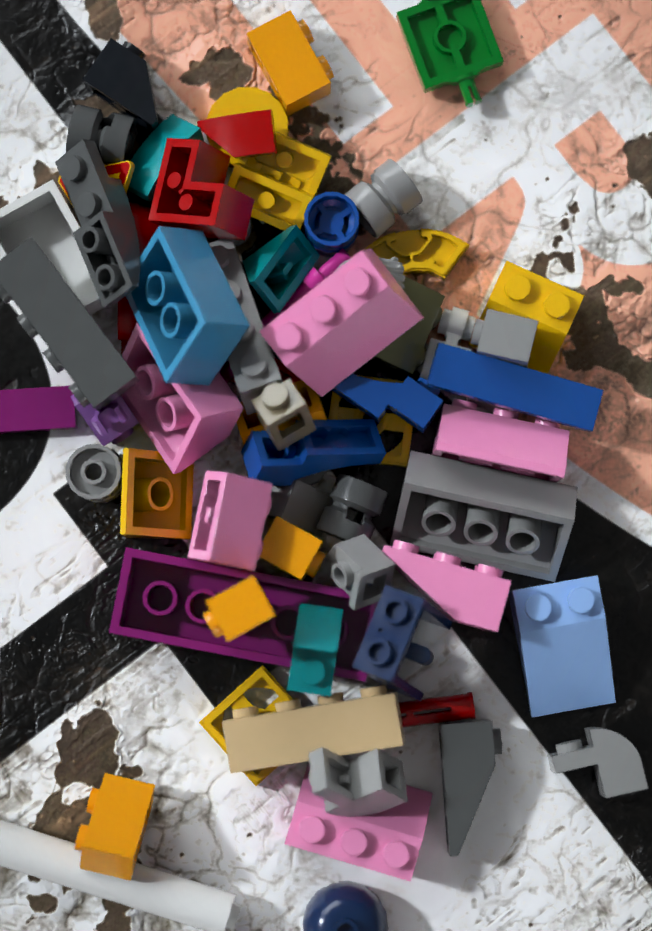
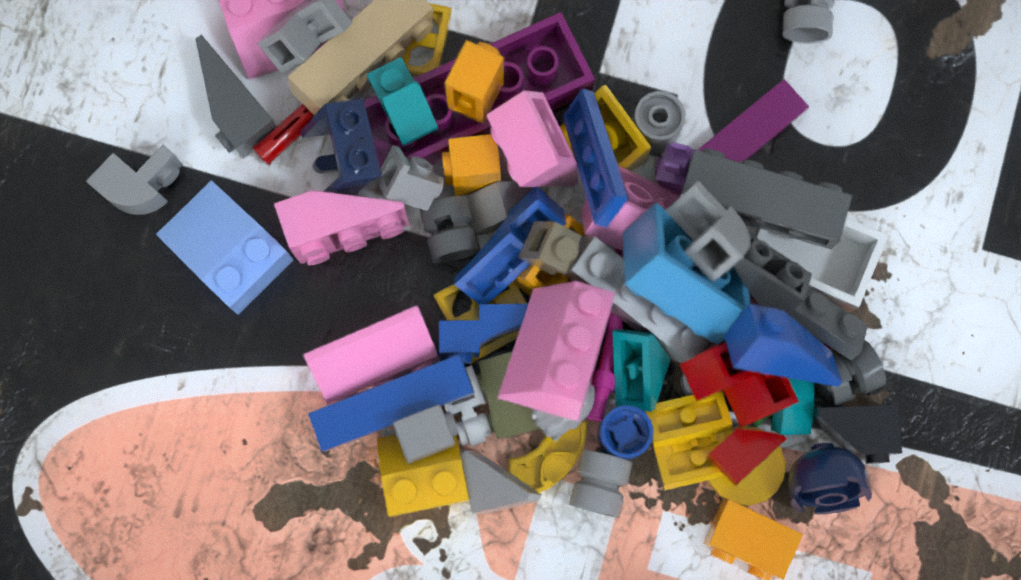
camera: 140 degrees right, 5 degrees down
light grey slope [389,450,578,582] -> none
none -> light grey slope [461,450,542,514]
none -> blue tile [563,88,628,228]
none -> light grey brick [666,181,751,282]
none -> blue slope [724,304,842,387]
none -> dark blue cylinder [789,443,872,514]

